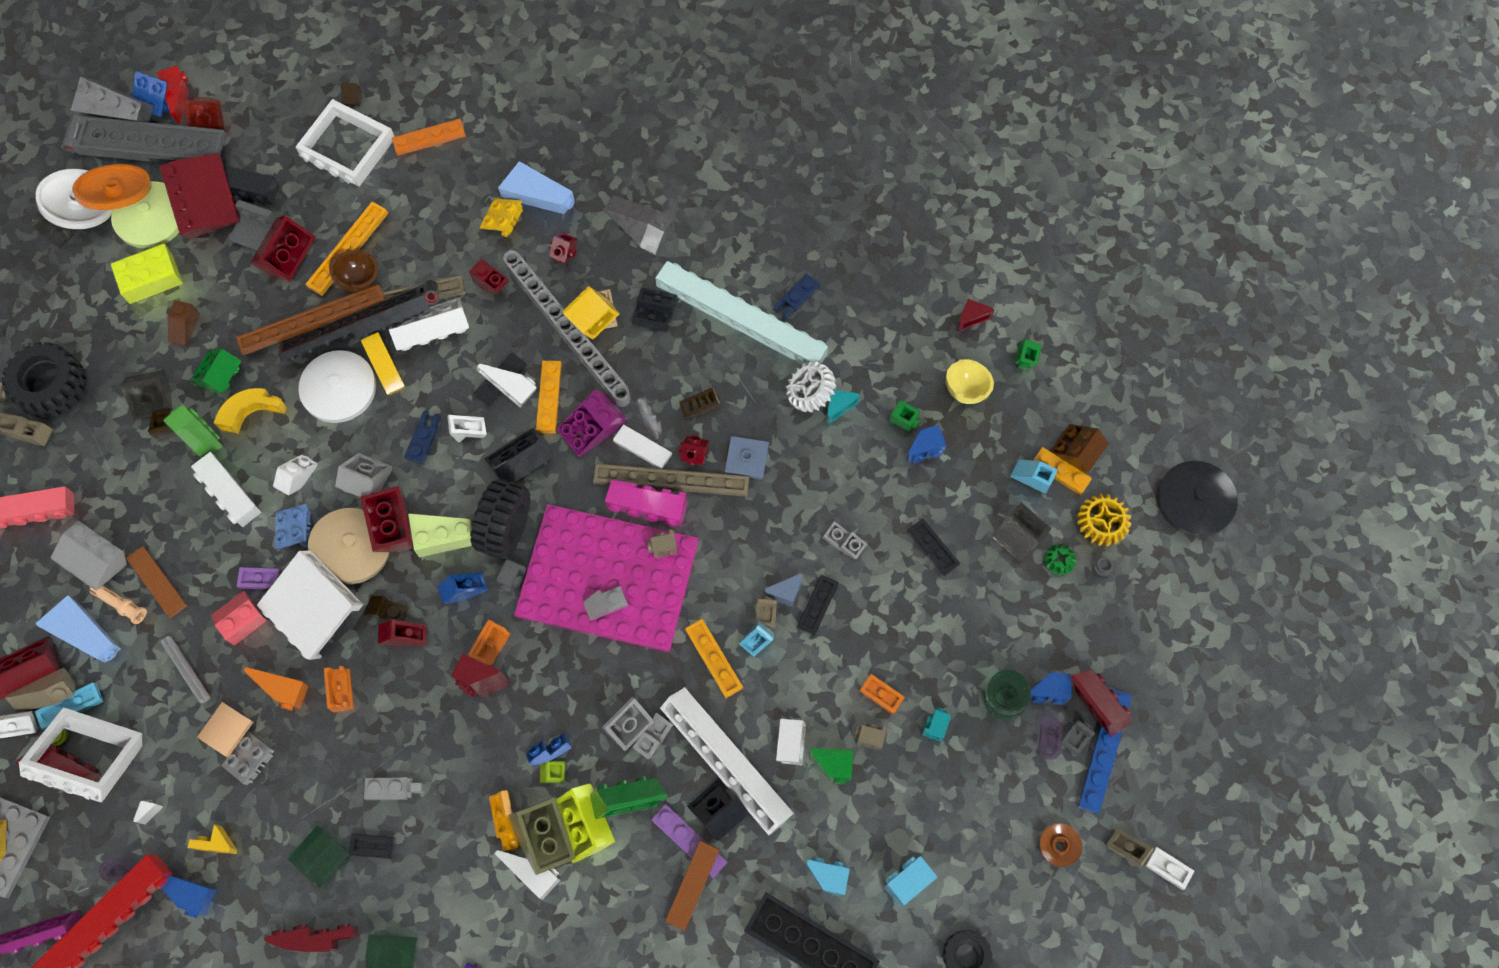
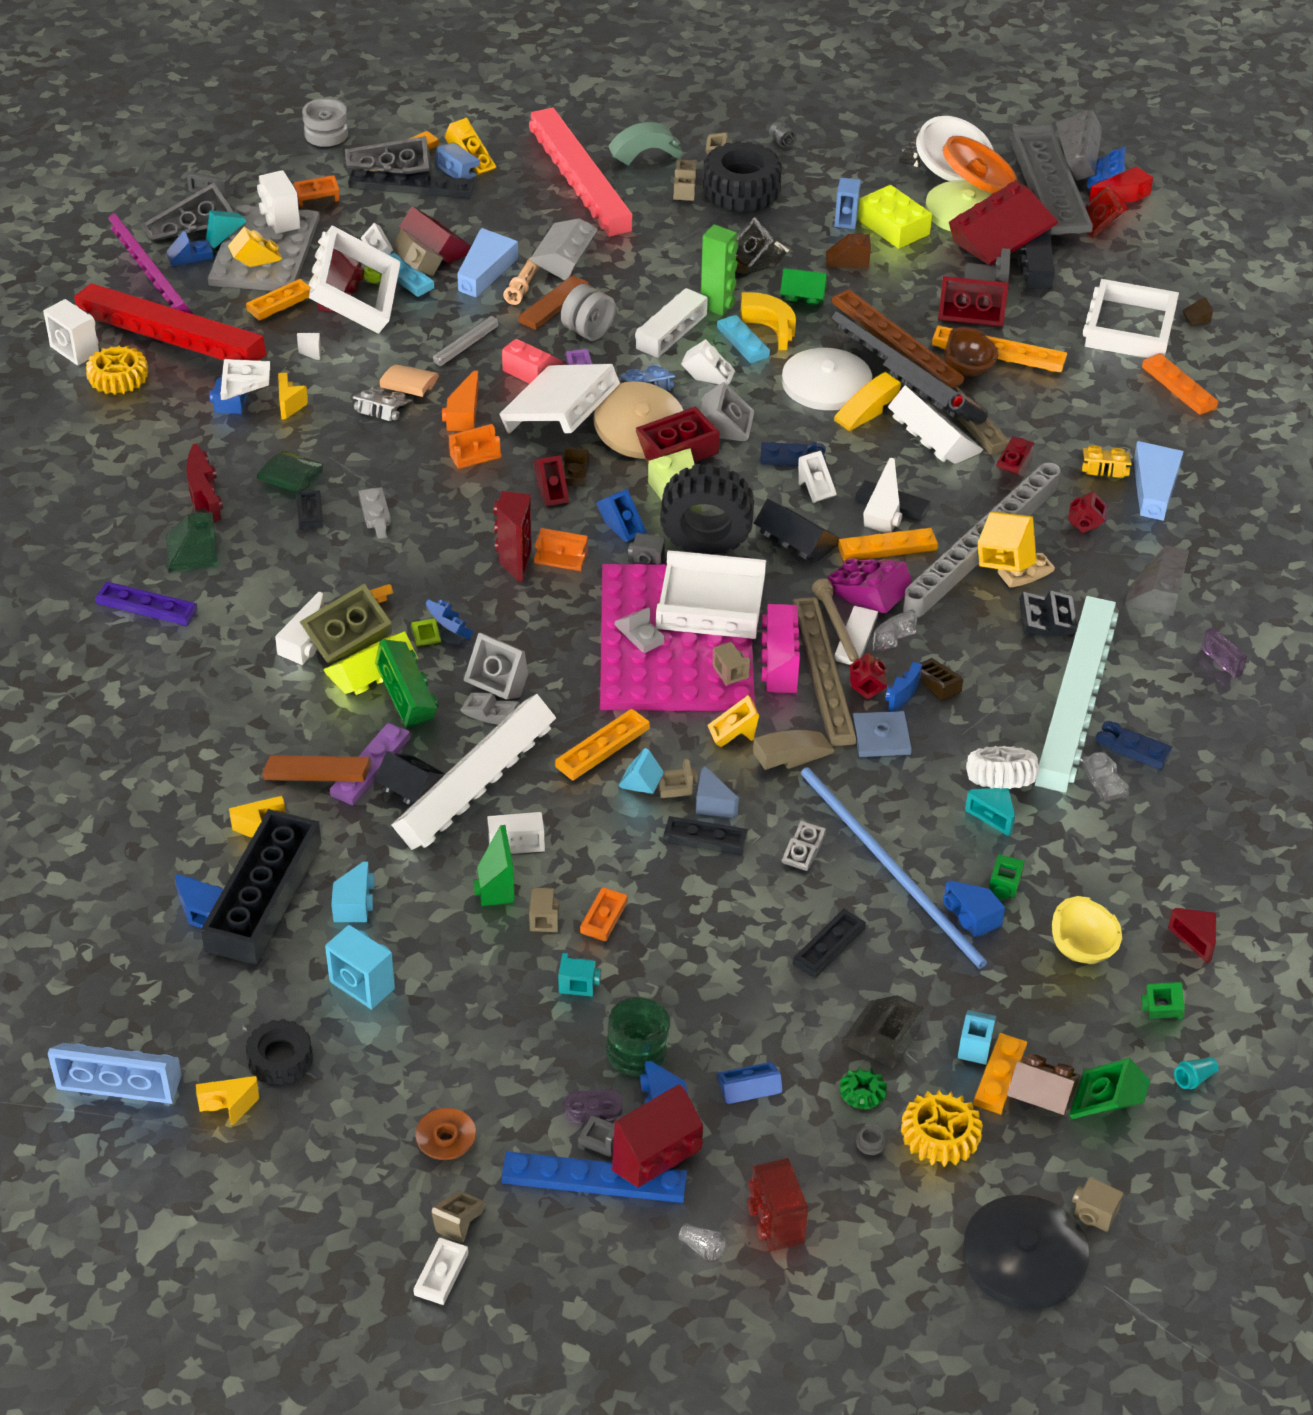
camera: 75 degrees right, 25 degrees down
none -> white wing [221,359,270,400]
none -> yellow slope [229,796,286,838]
none -> light orange plate [246,279,311,320]
none -> light grey wheel [561,284,616,341]
none -> white panel [656,550,766,639]
none -> clear cone [679,1223,727,1261]
none -> yellow slope [708,695,759,747]
none -> slope [716,1062,782,1104]
none -> medium azure plate [717,315,770,364]
none -> clear red brick [747,1158,808,1252]
none -> dark tan slope [753,730,834,770]
none -> medium blue piece [801,767,987,969]
none -> dark tan piece [812,579,859,662]
none -> medium blue brick [834,178,861,229]
none -> blue slope [885,662,922,712]
none -> green slope [1069,1058,1151,1119]
none -> dark tan brick [1072,1177,1124,1232]
none -> clear slope [1081,752,1129,802]
none -> teal cone [1174,1057,1219,1090]
none -> clear purple plate [1201,627,1247,678]

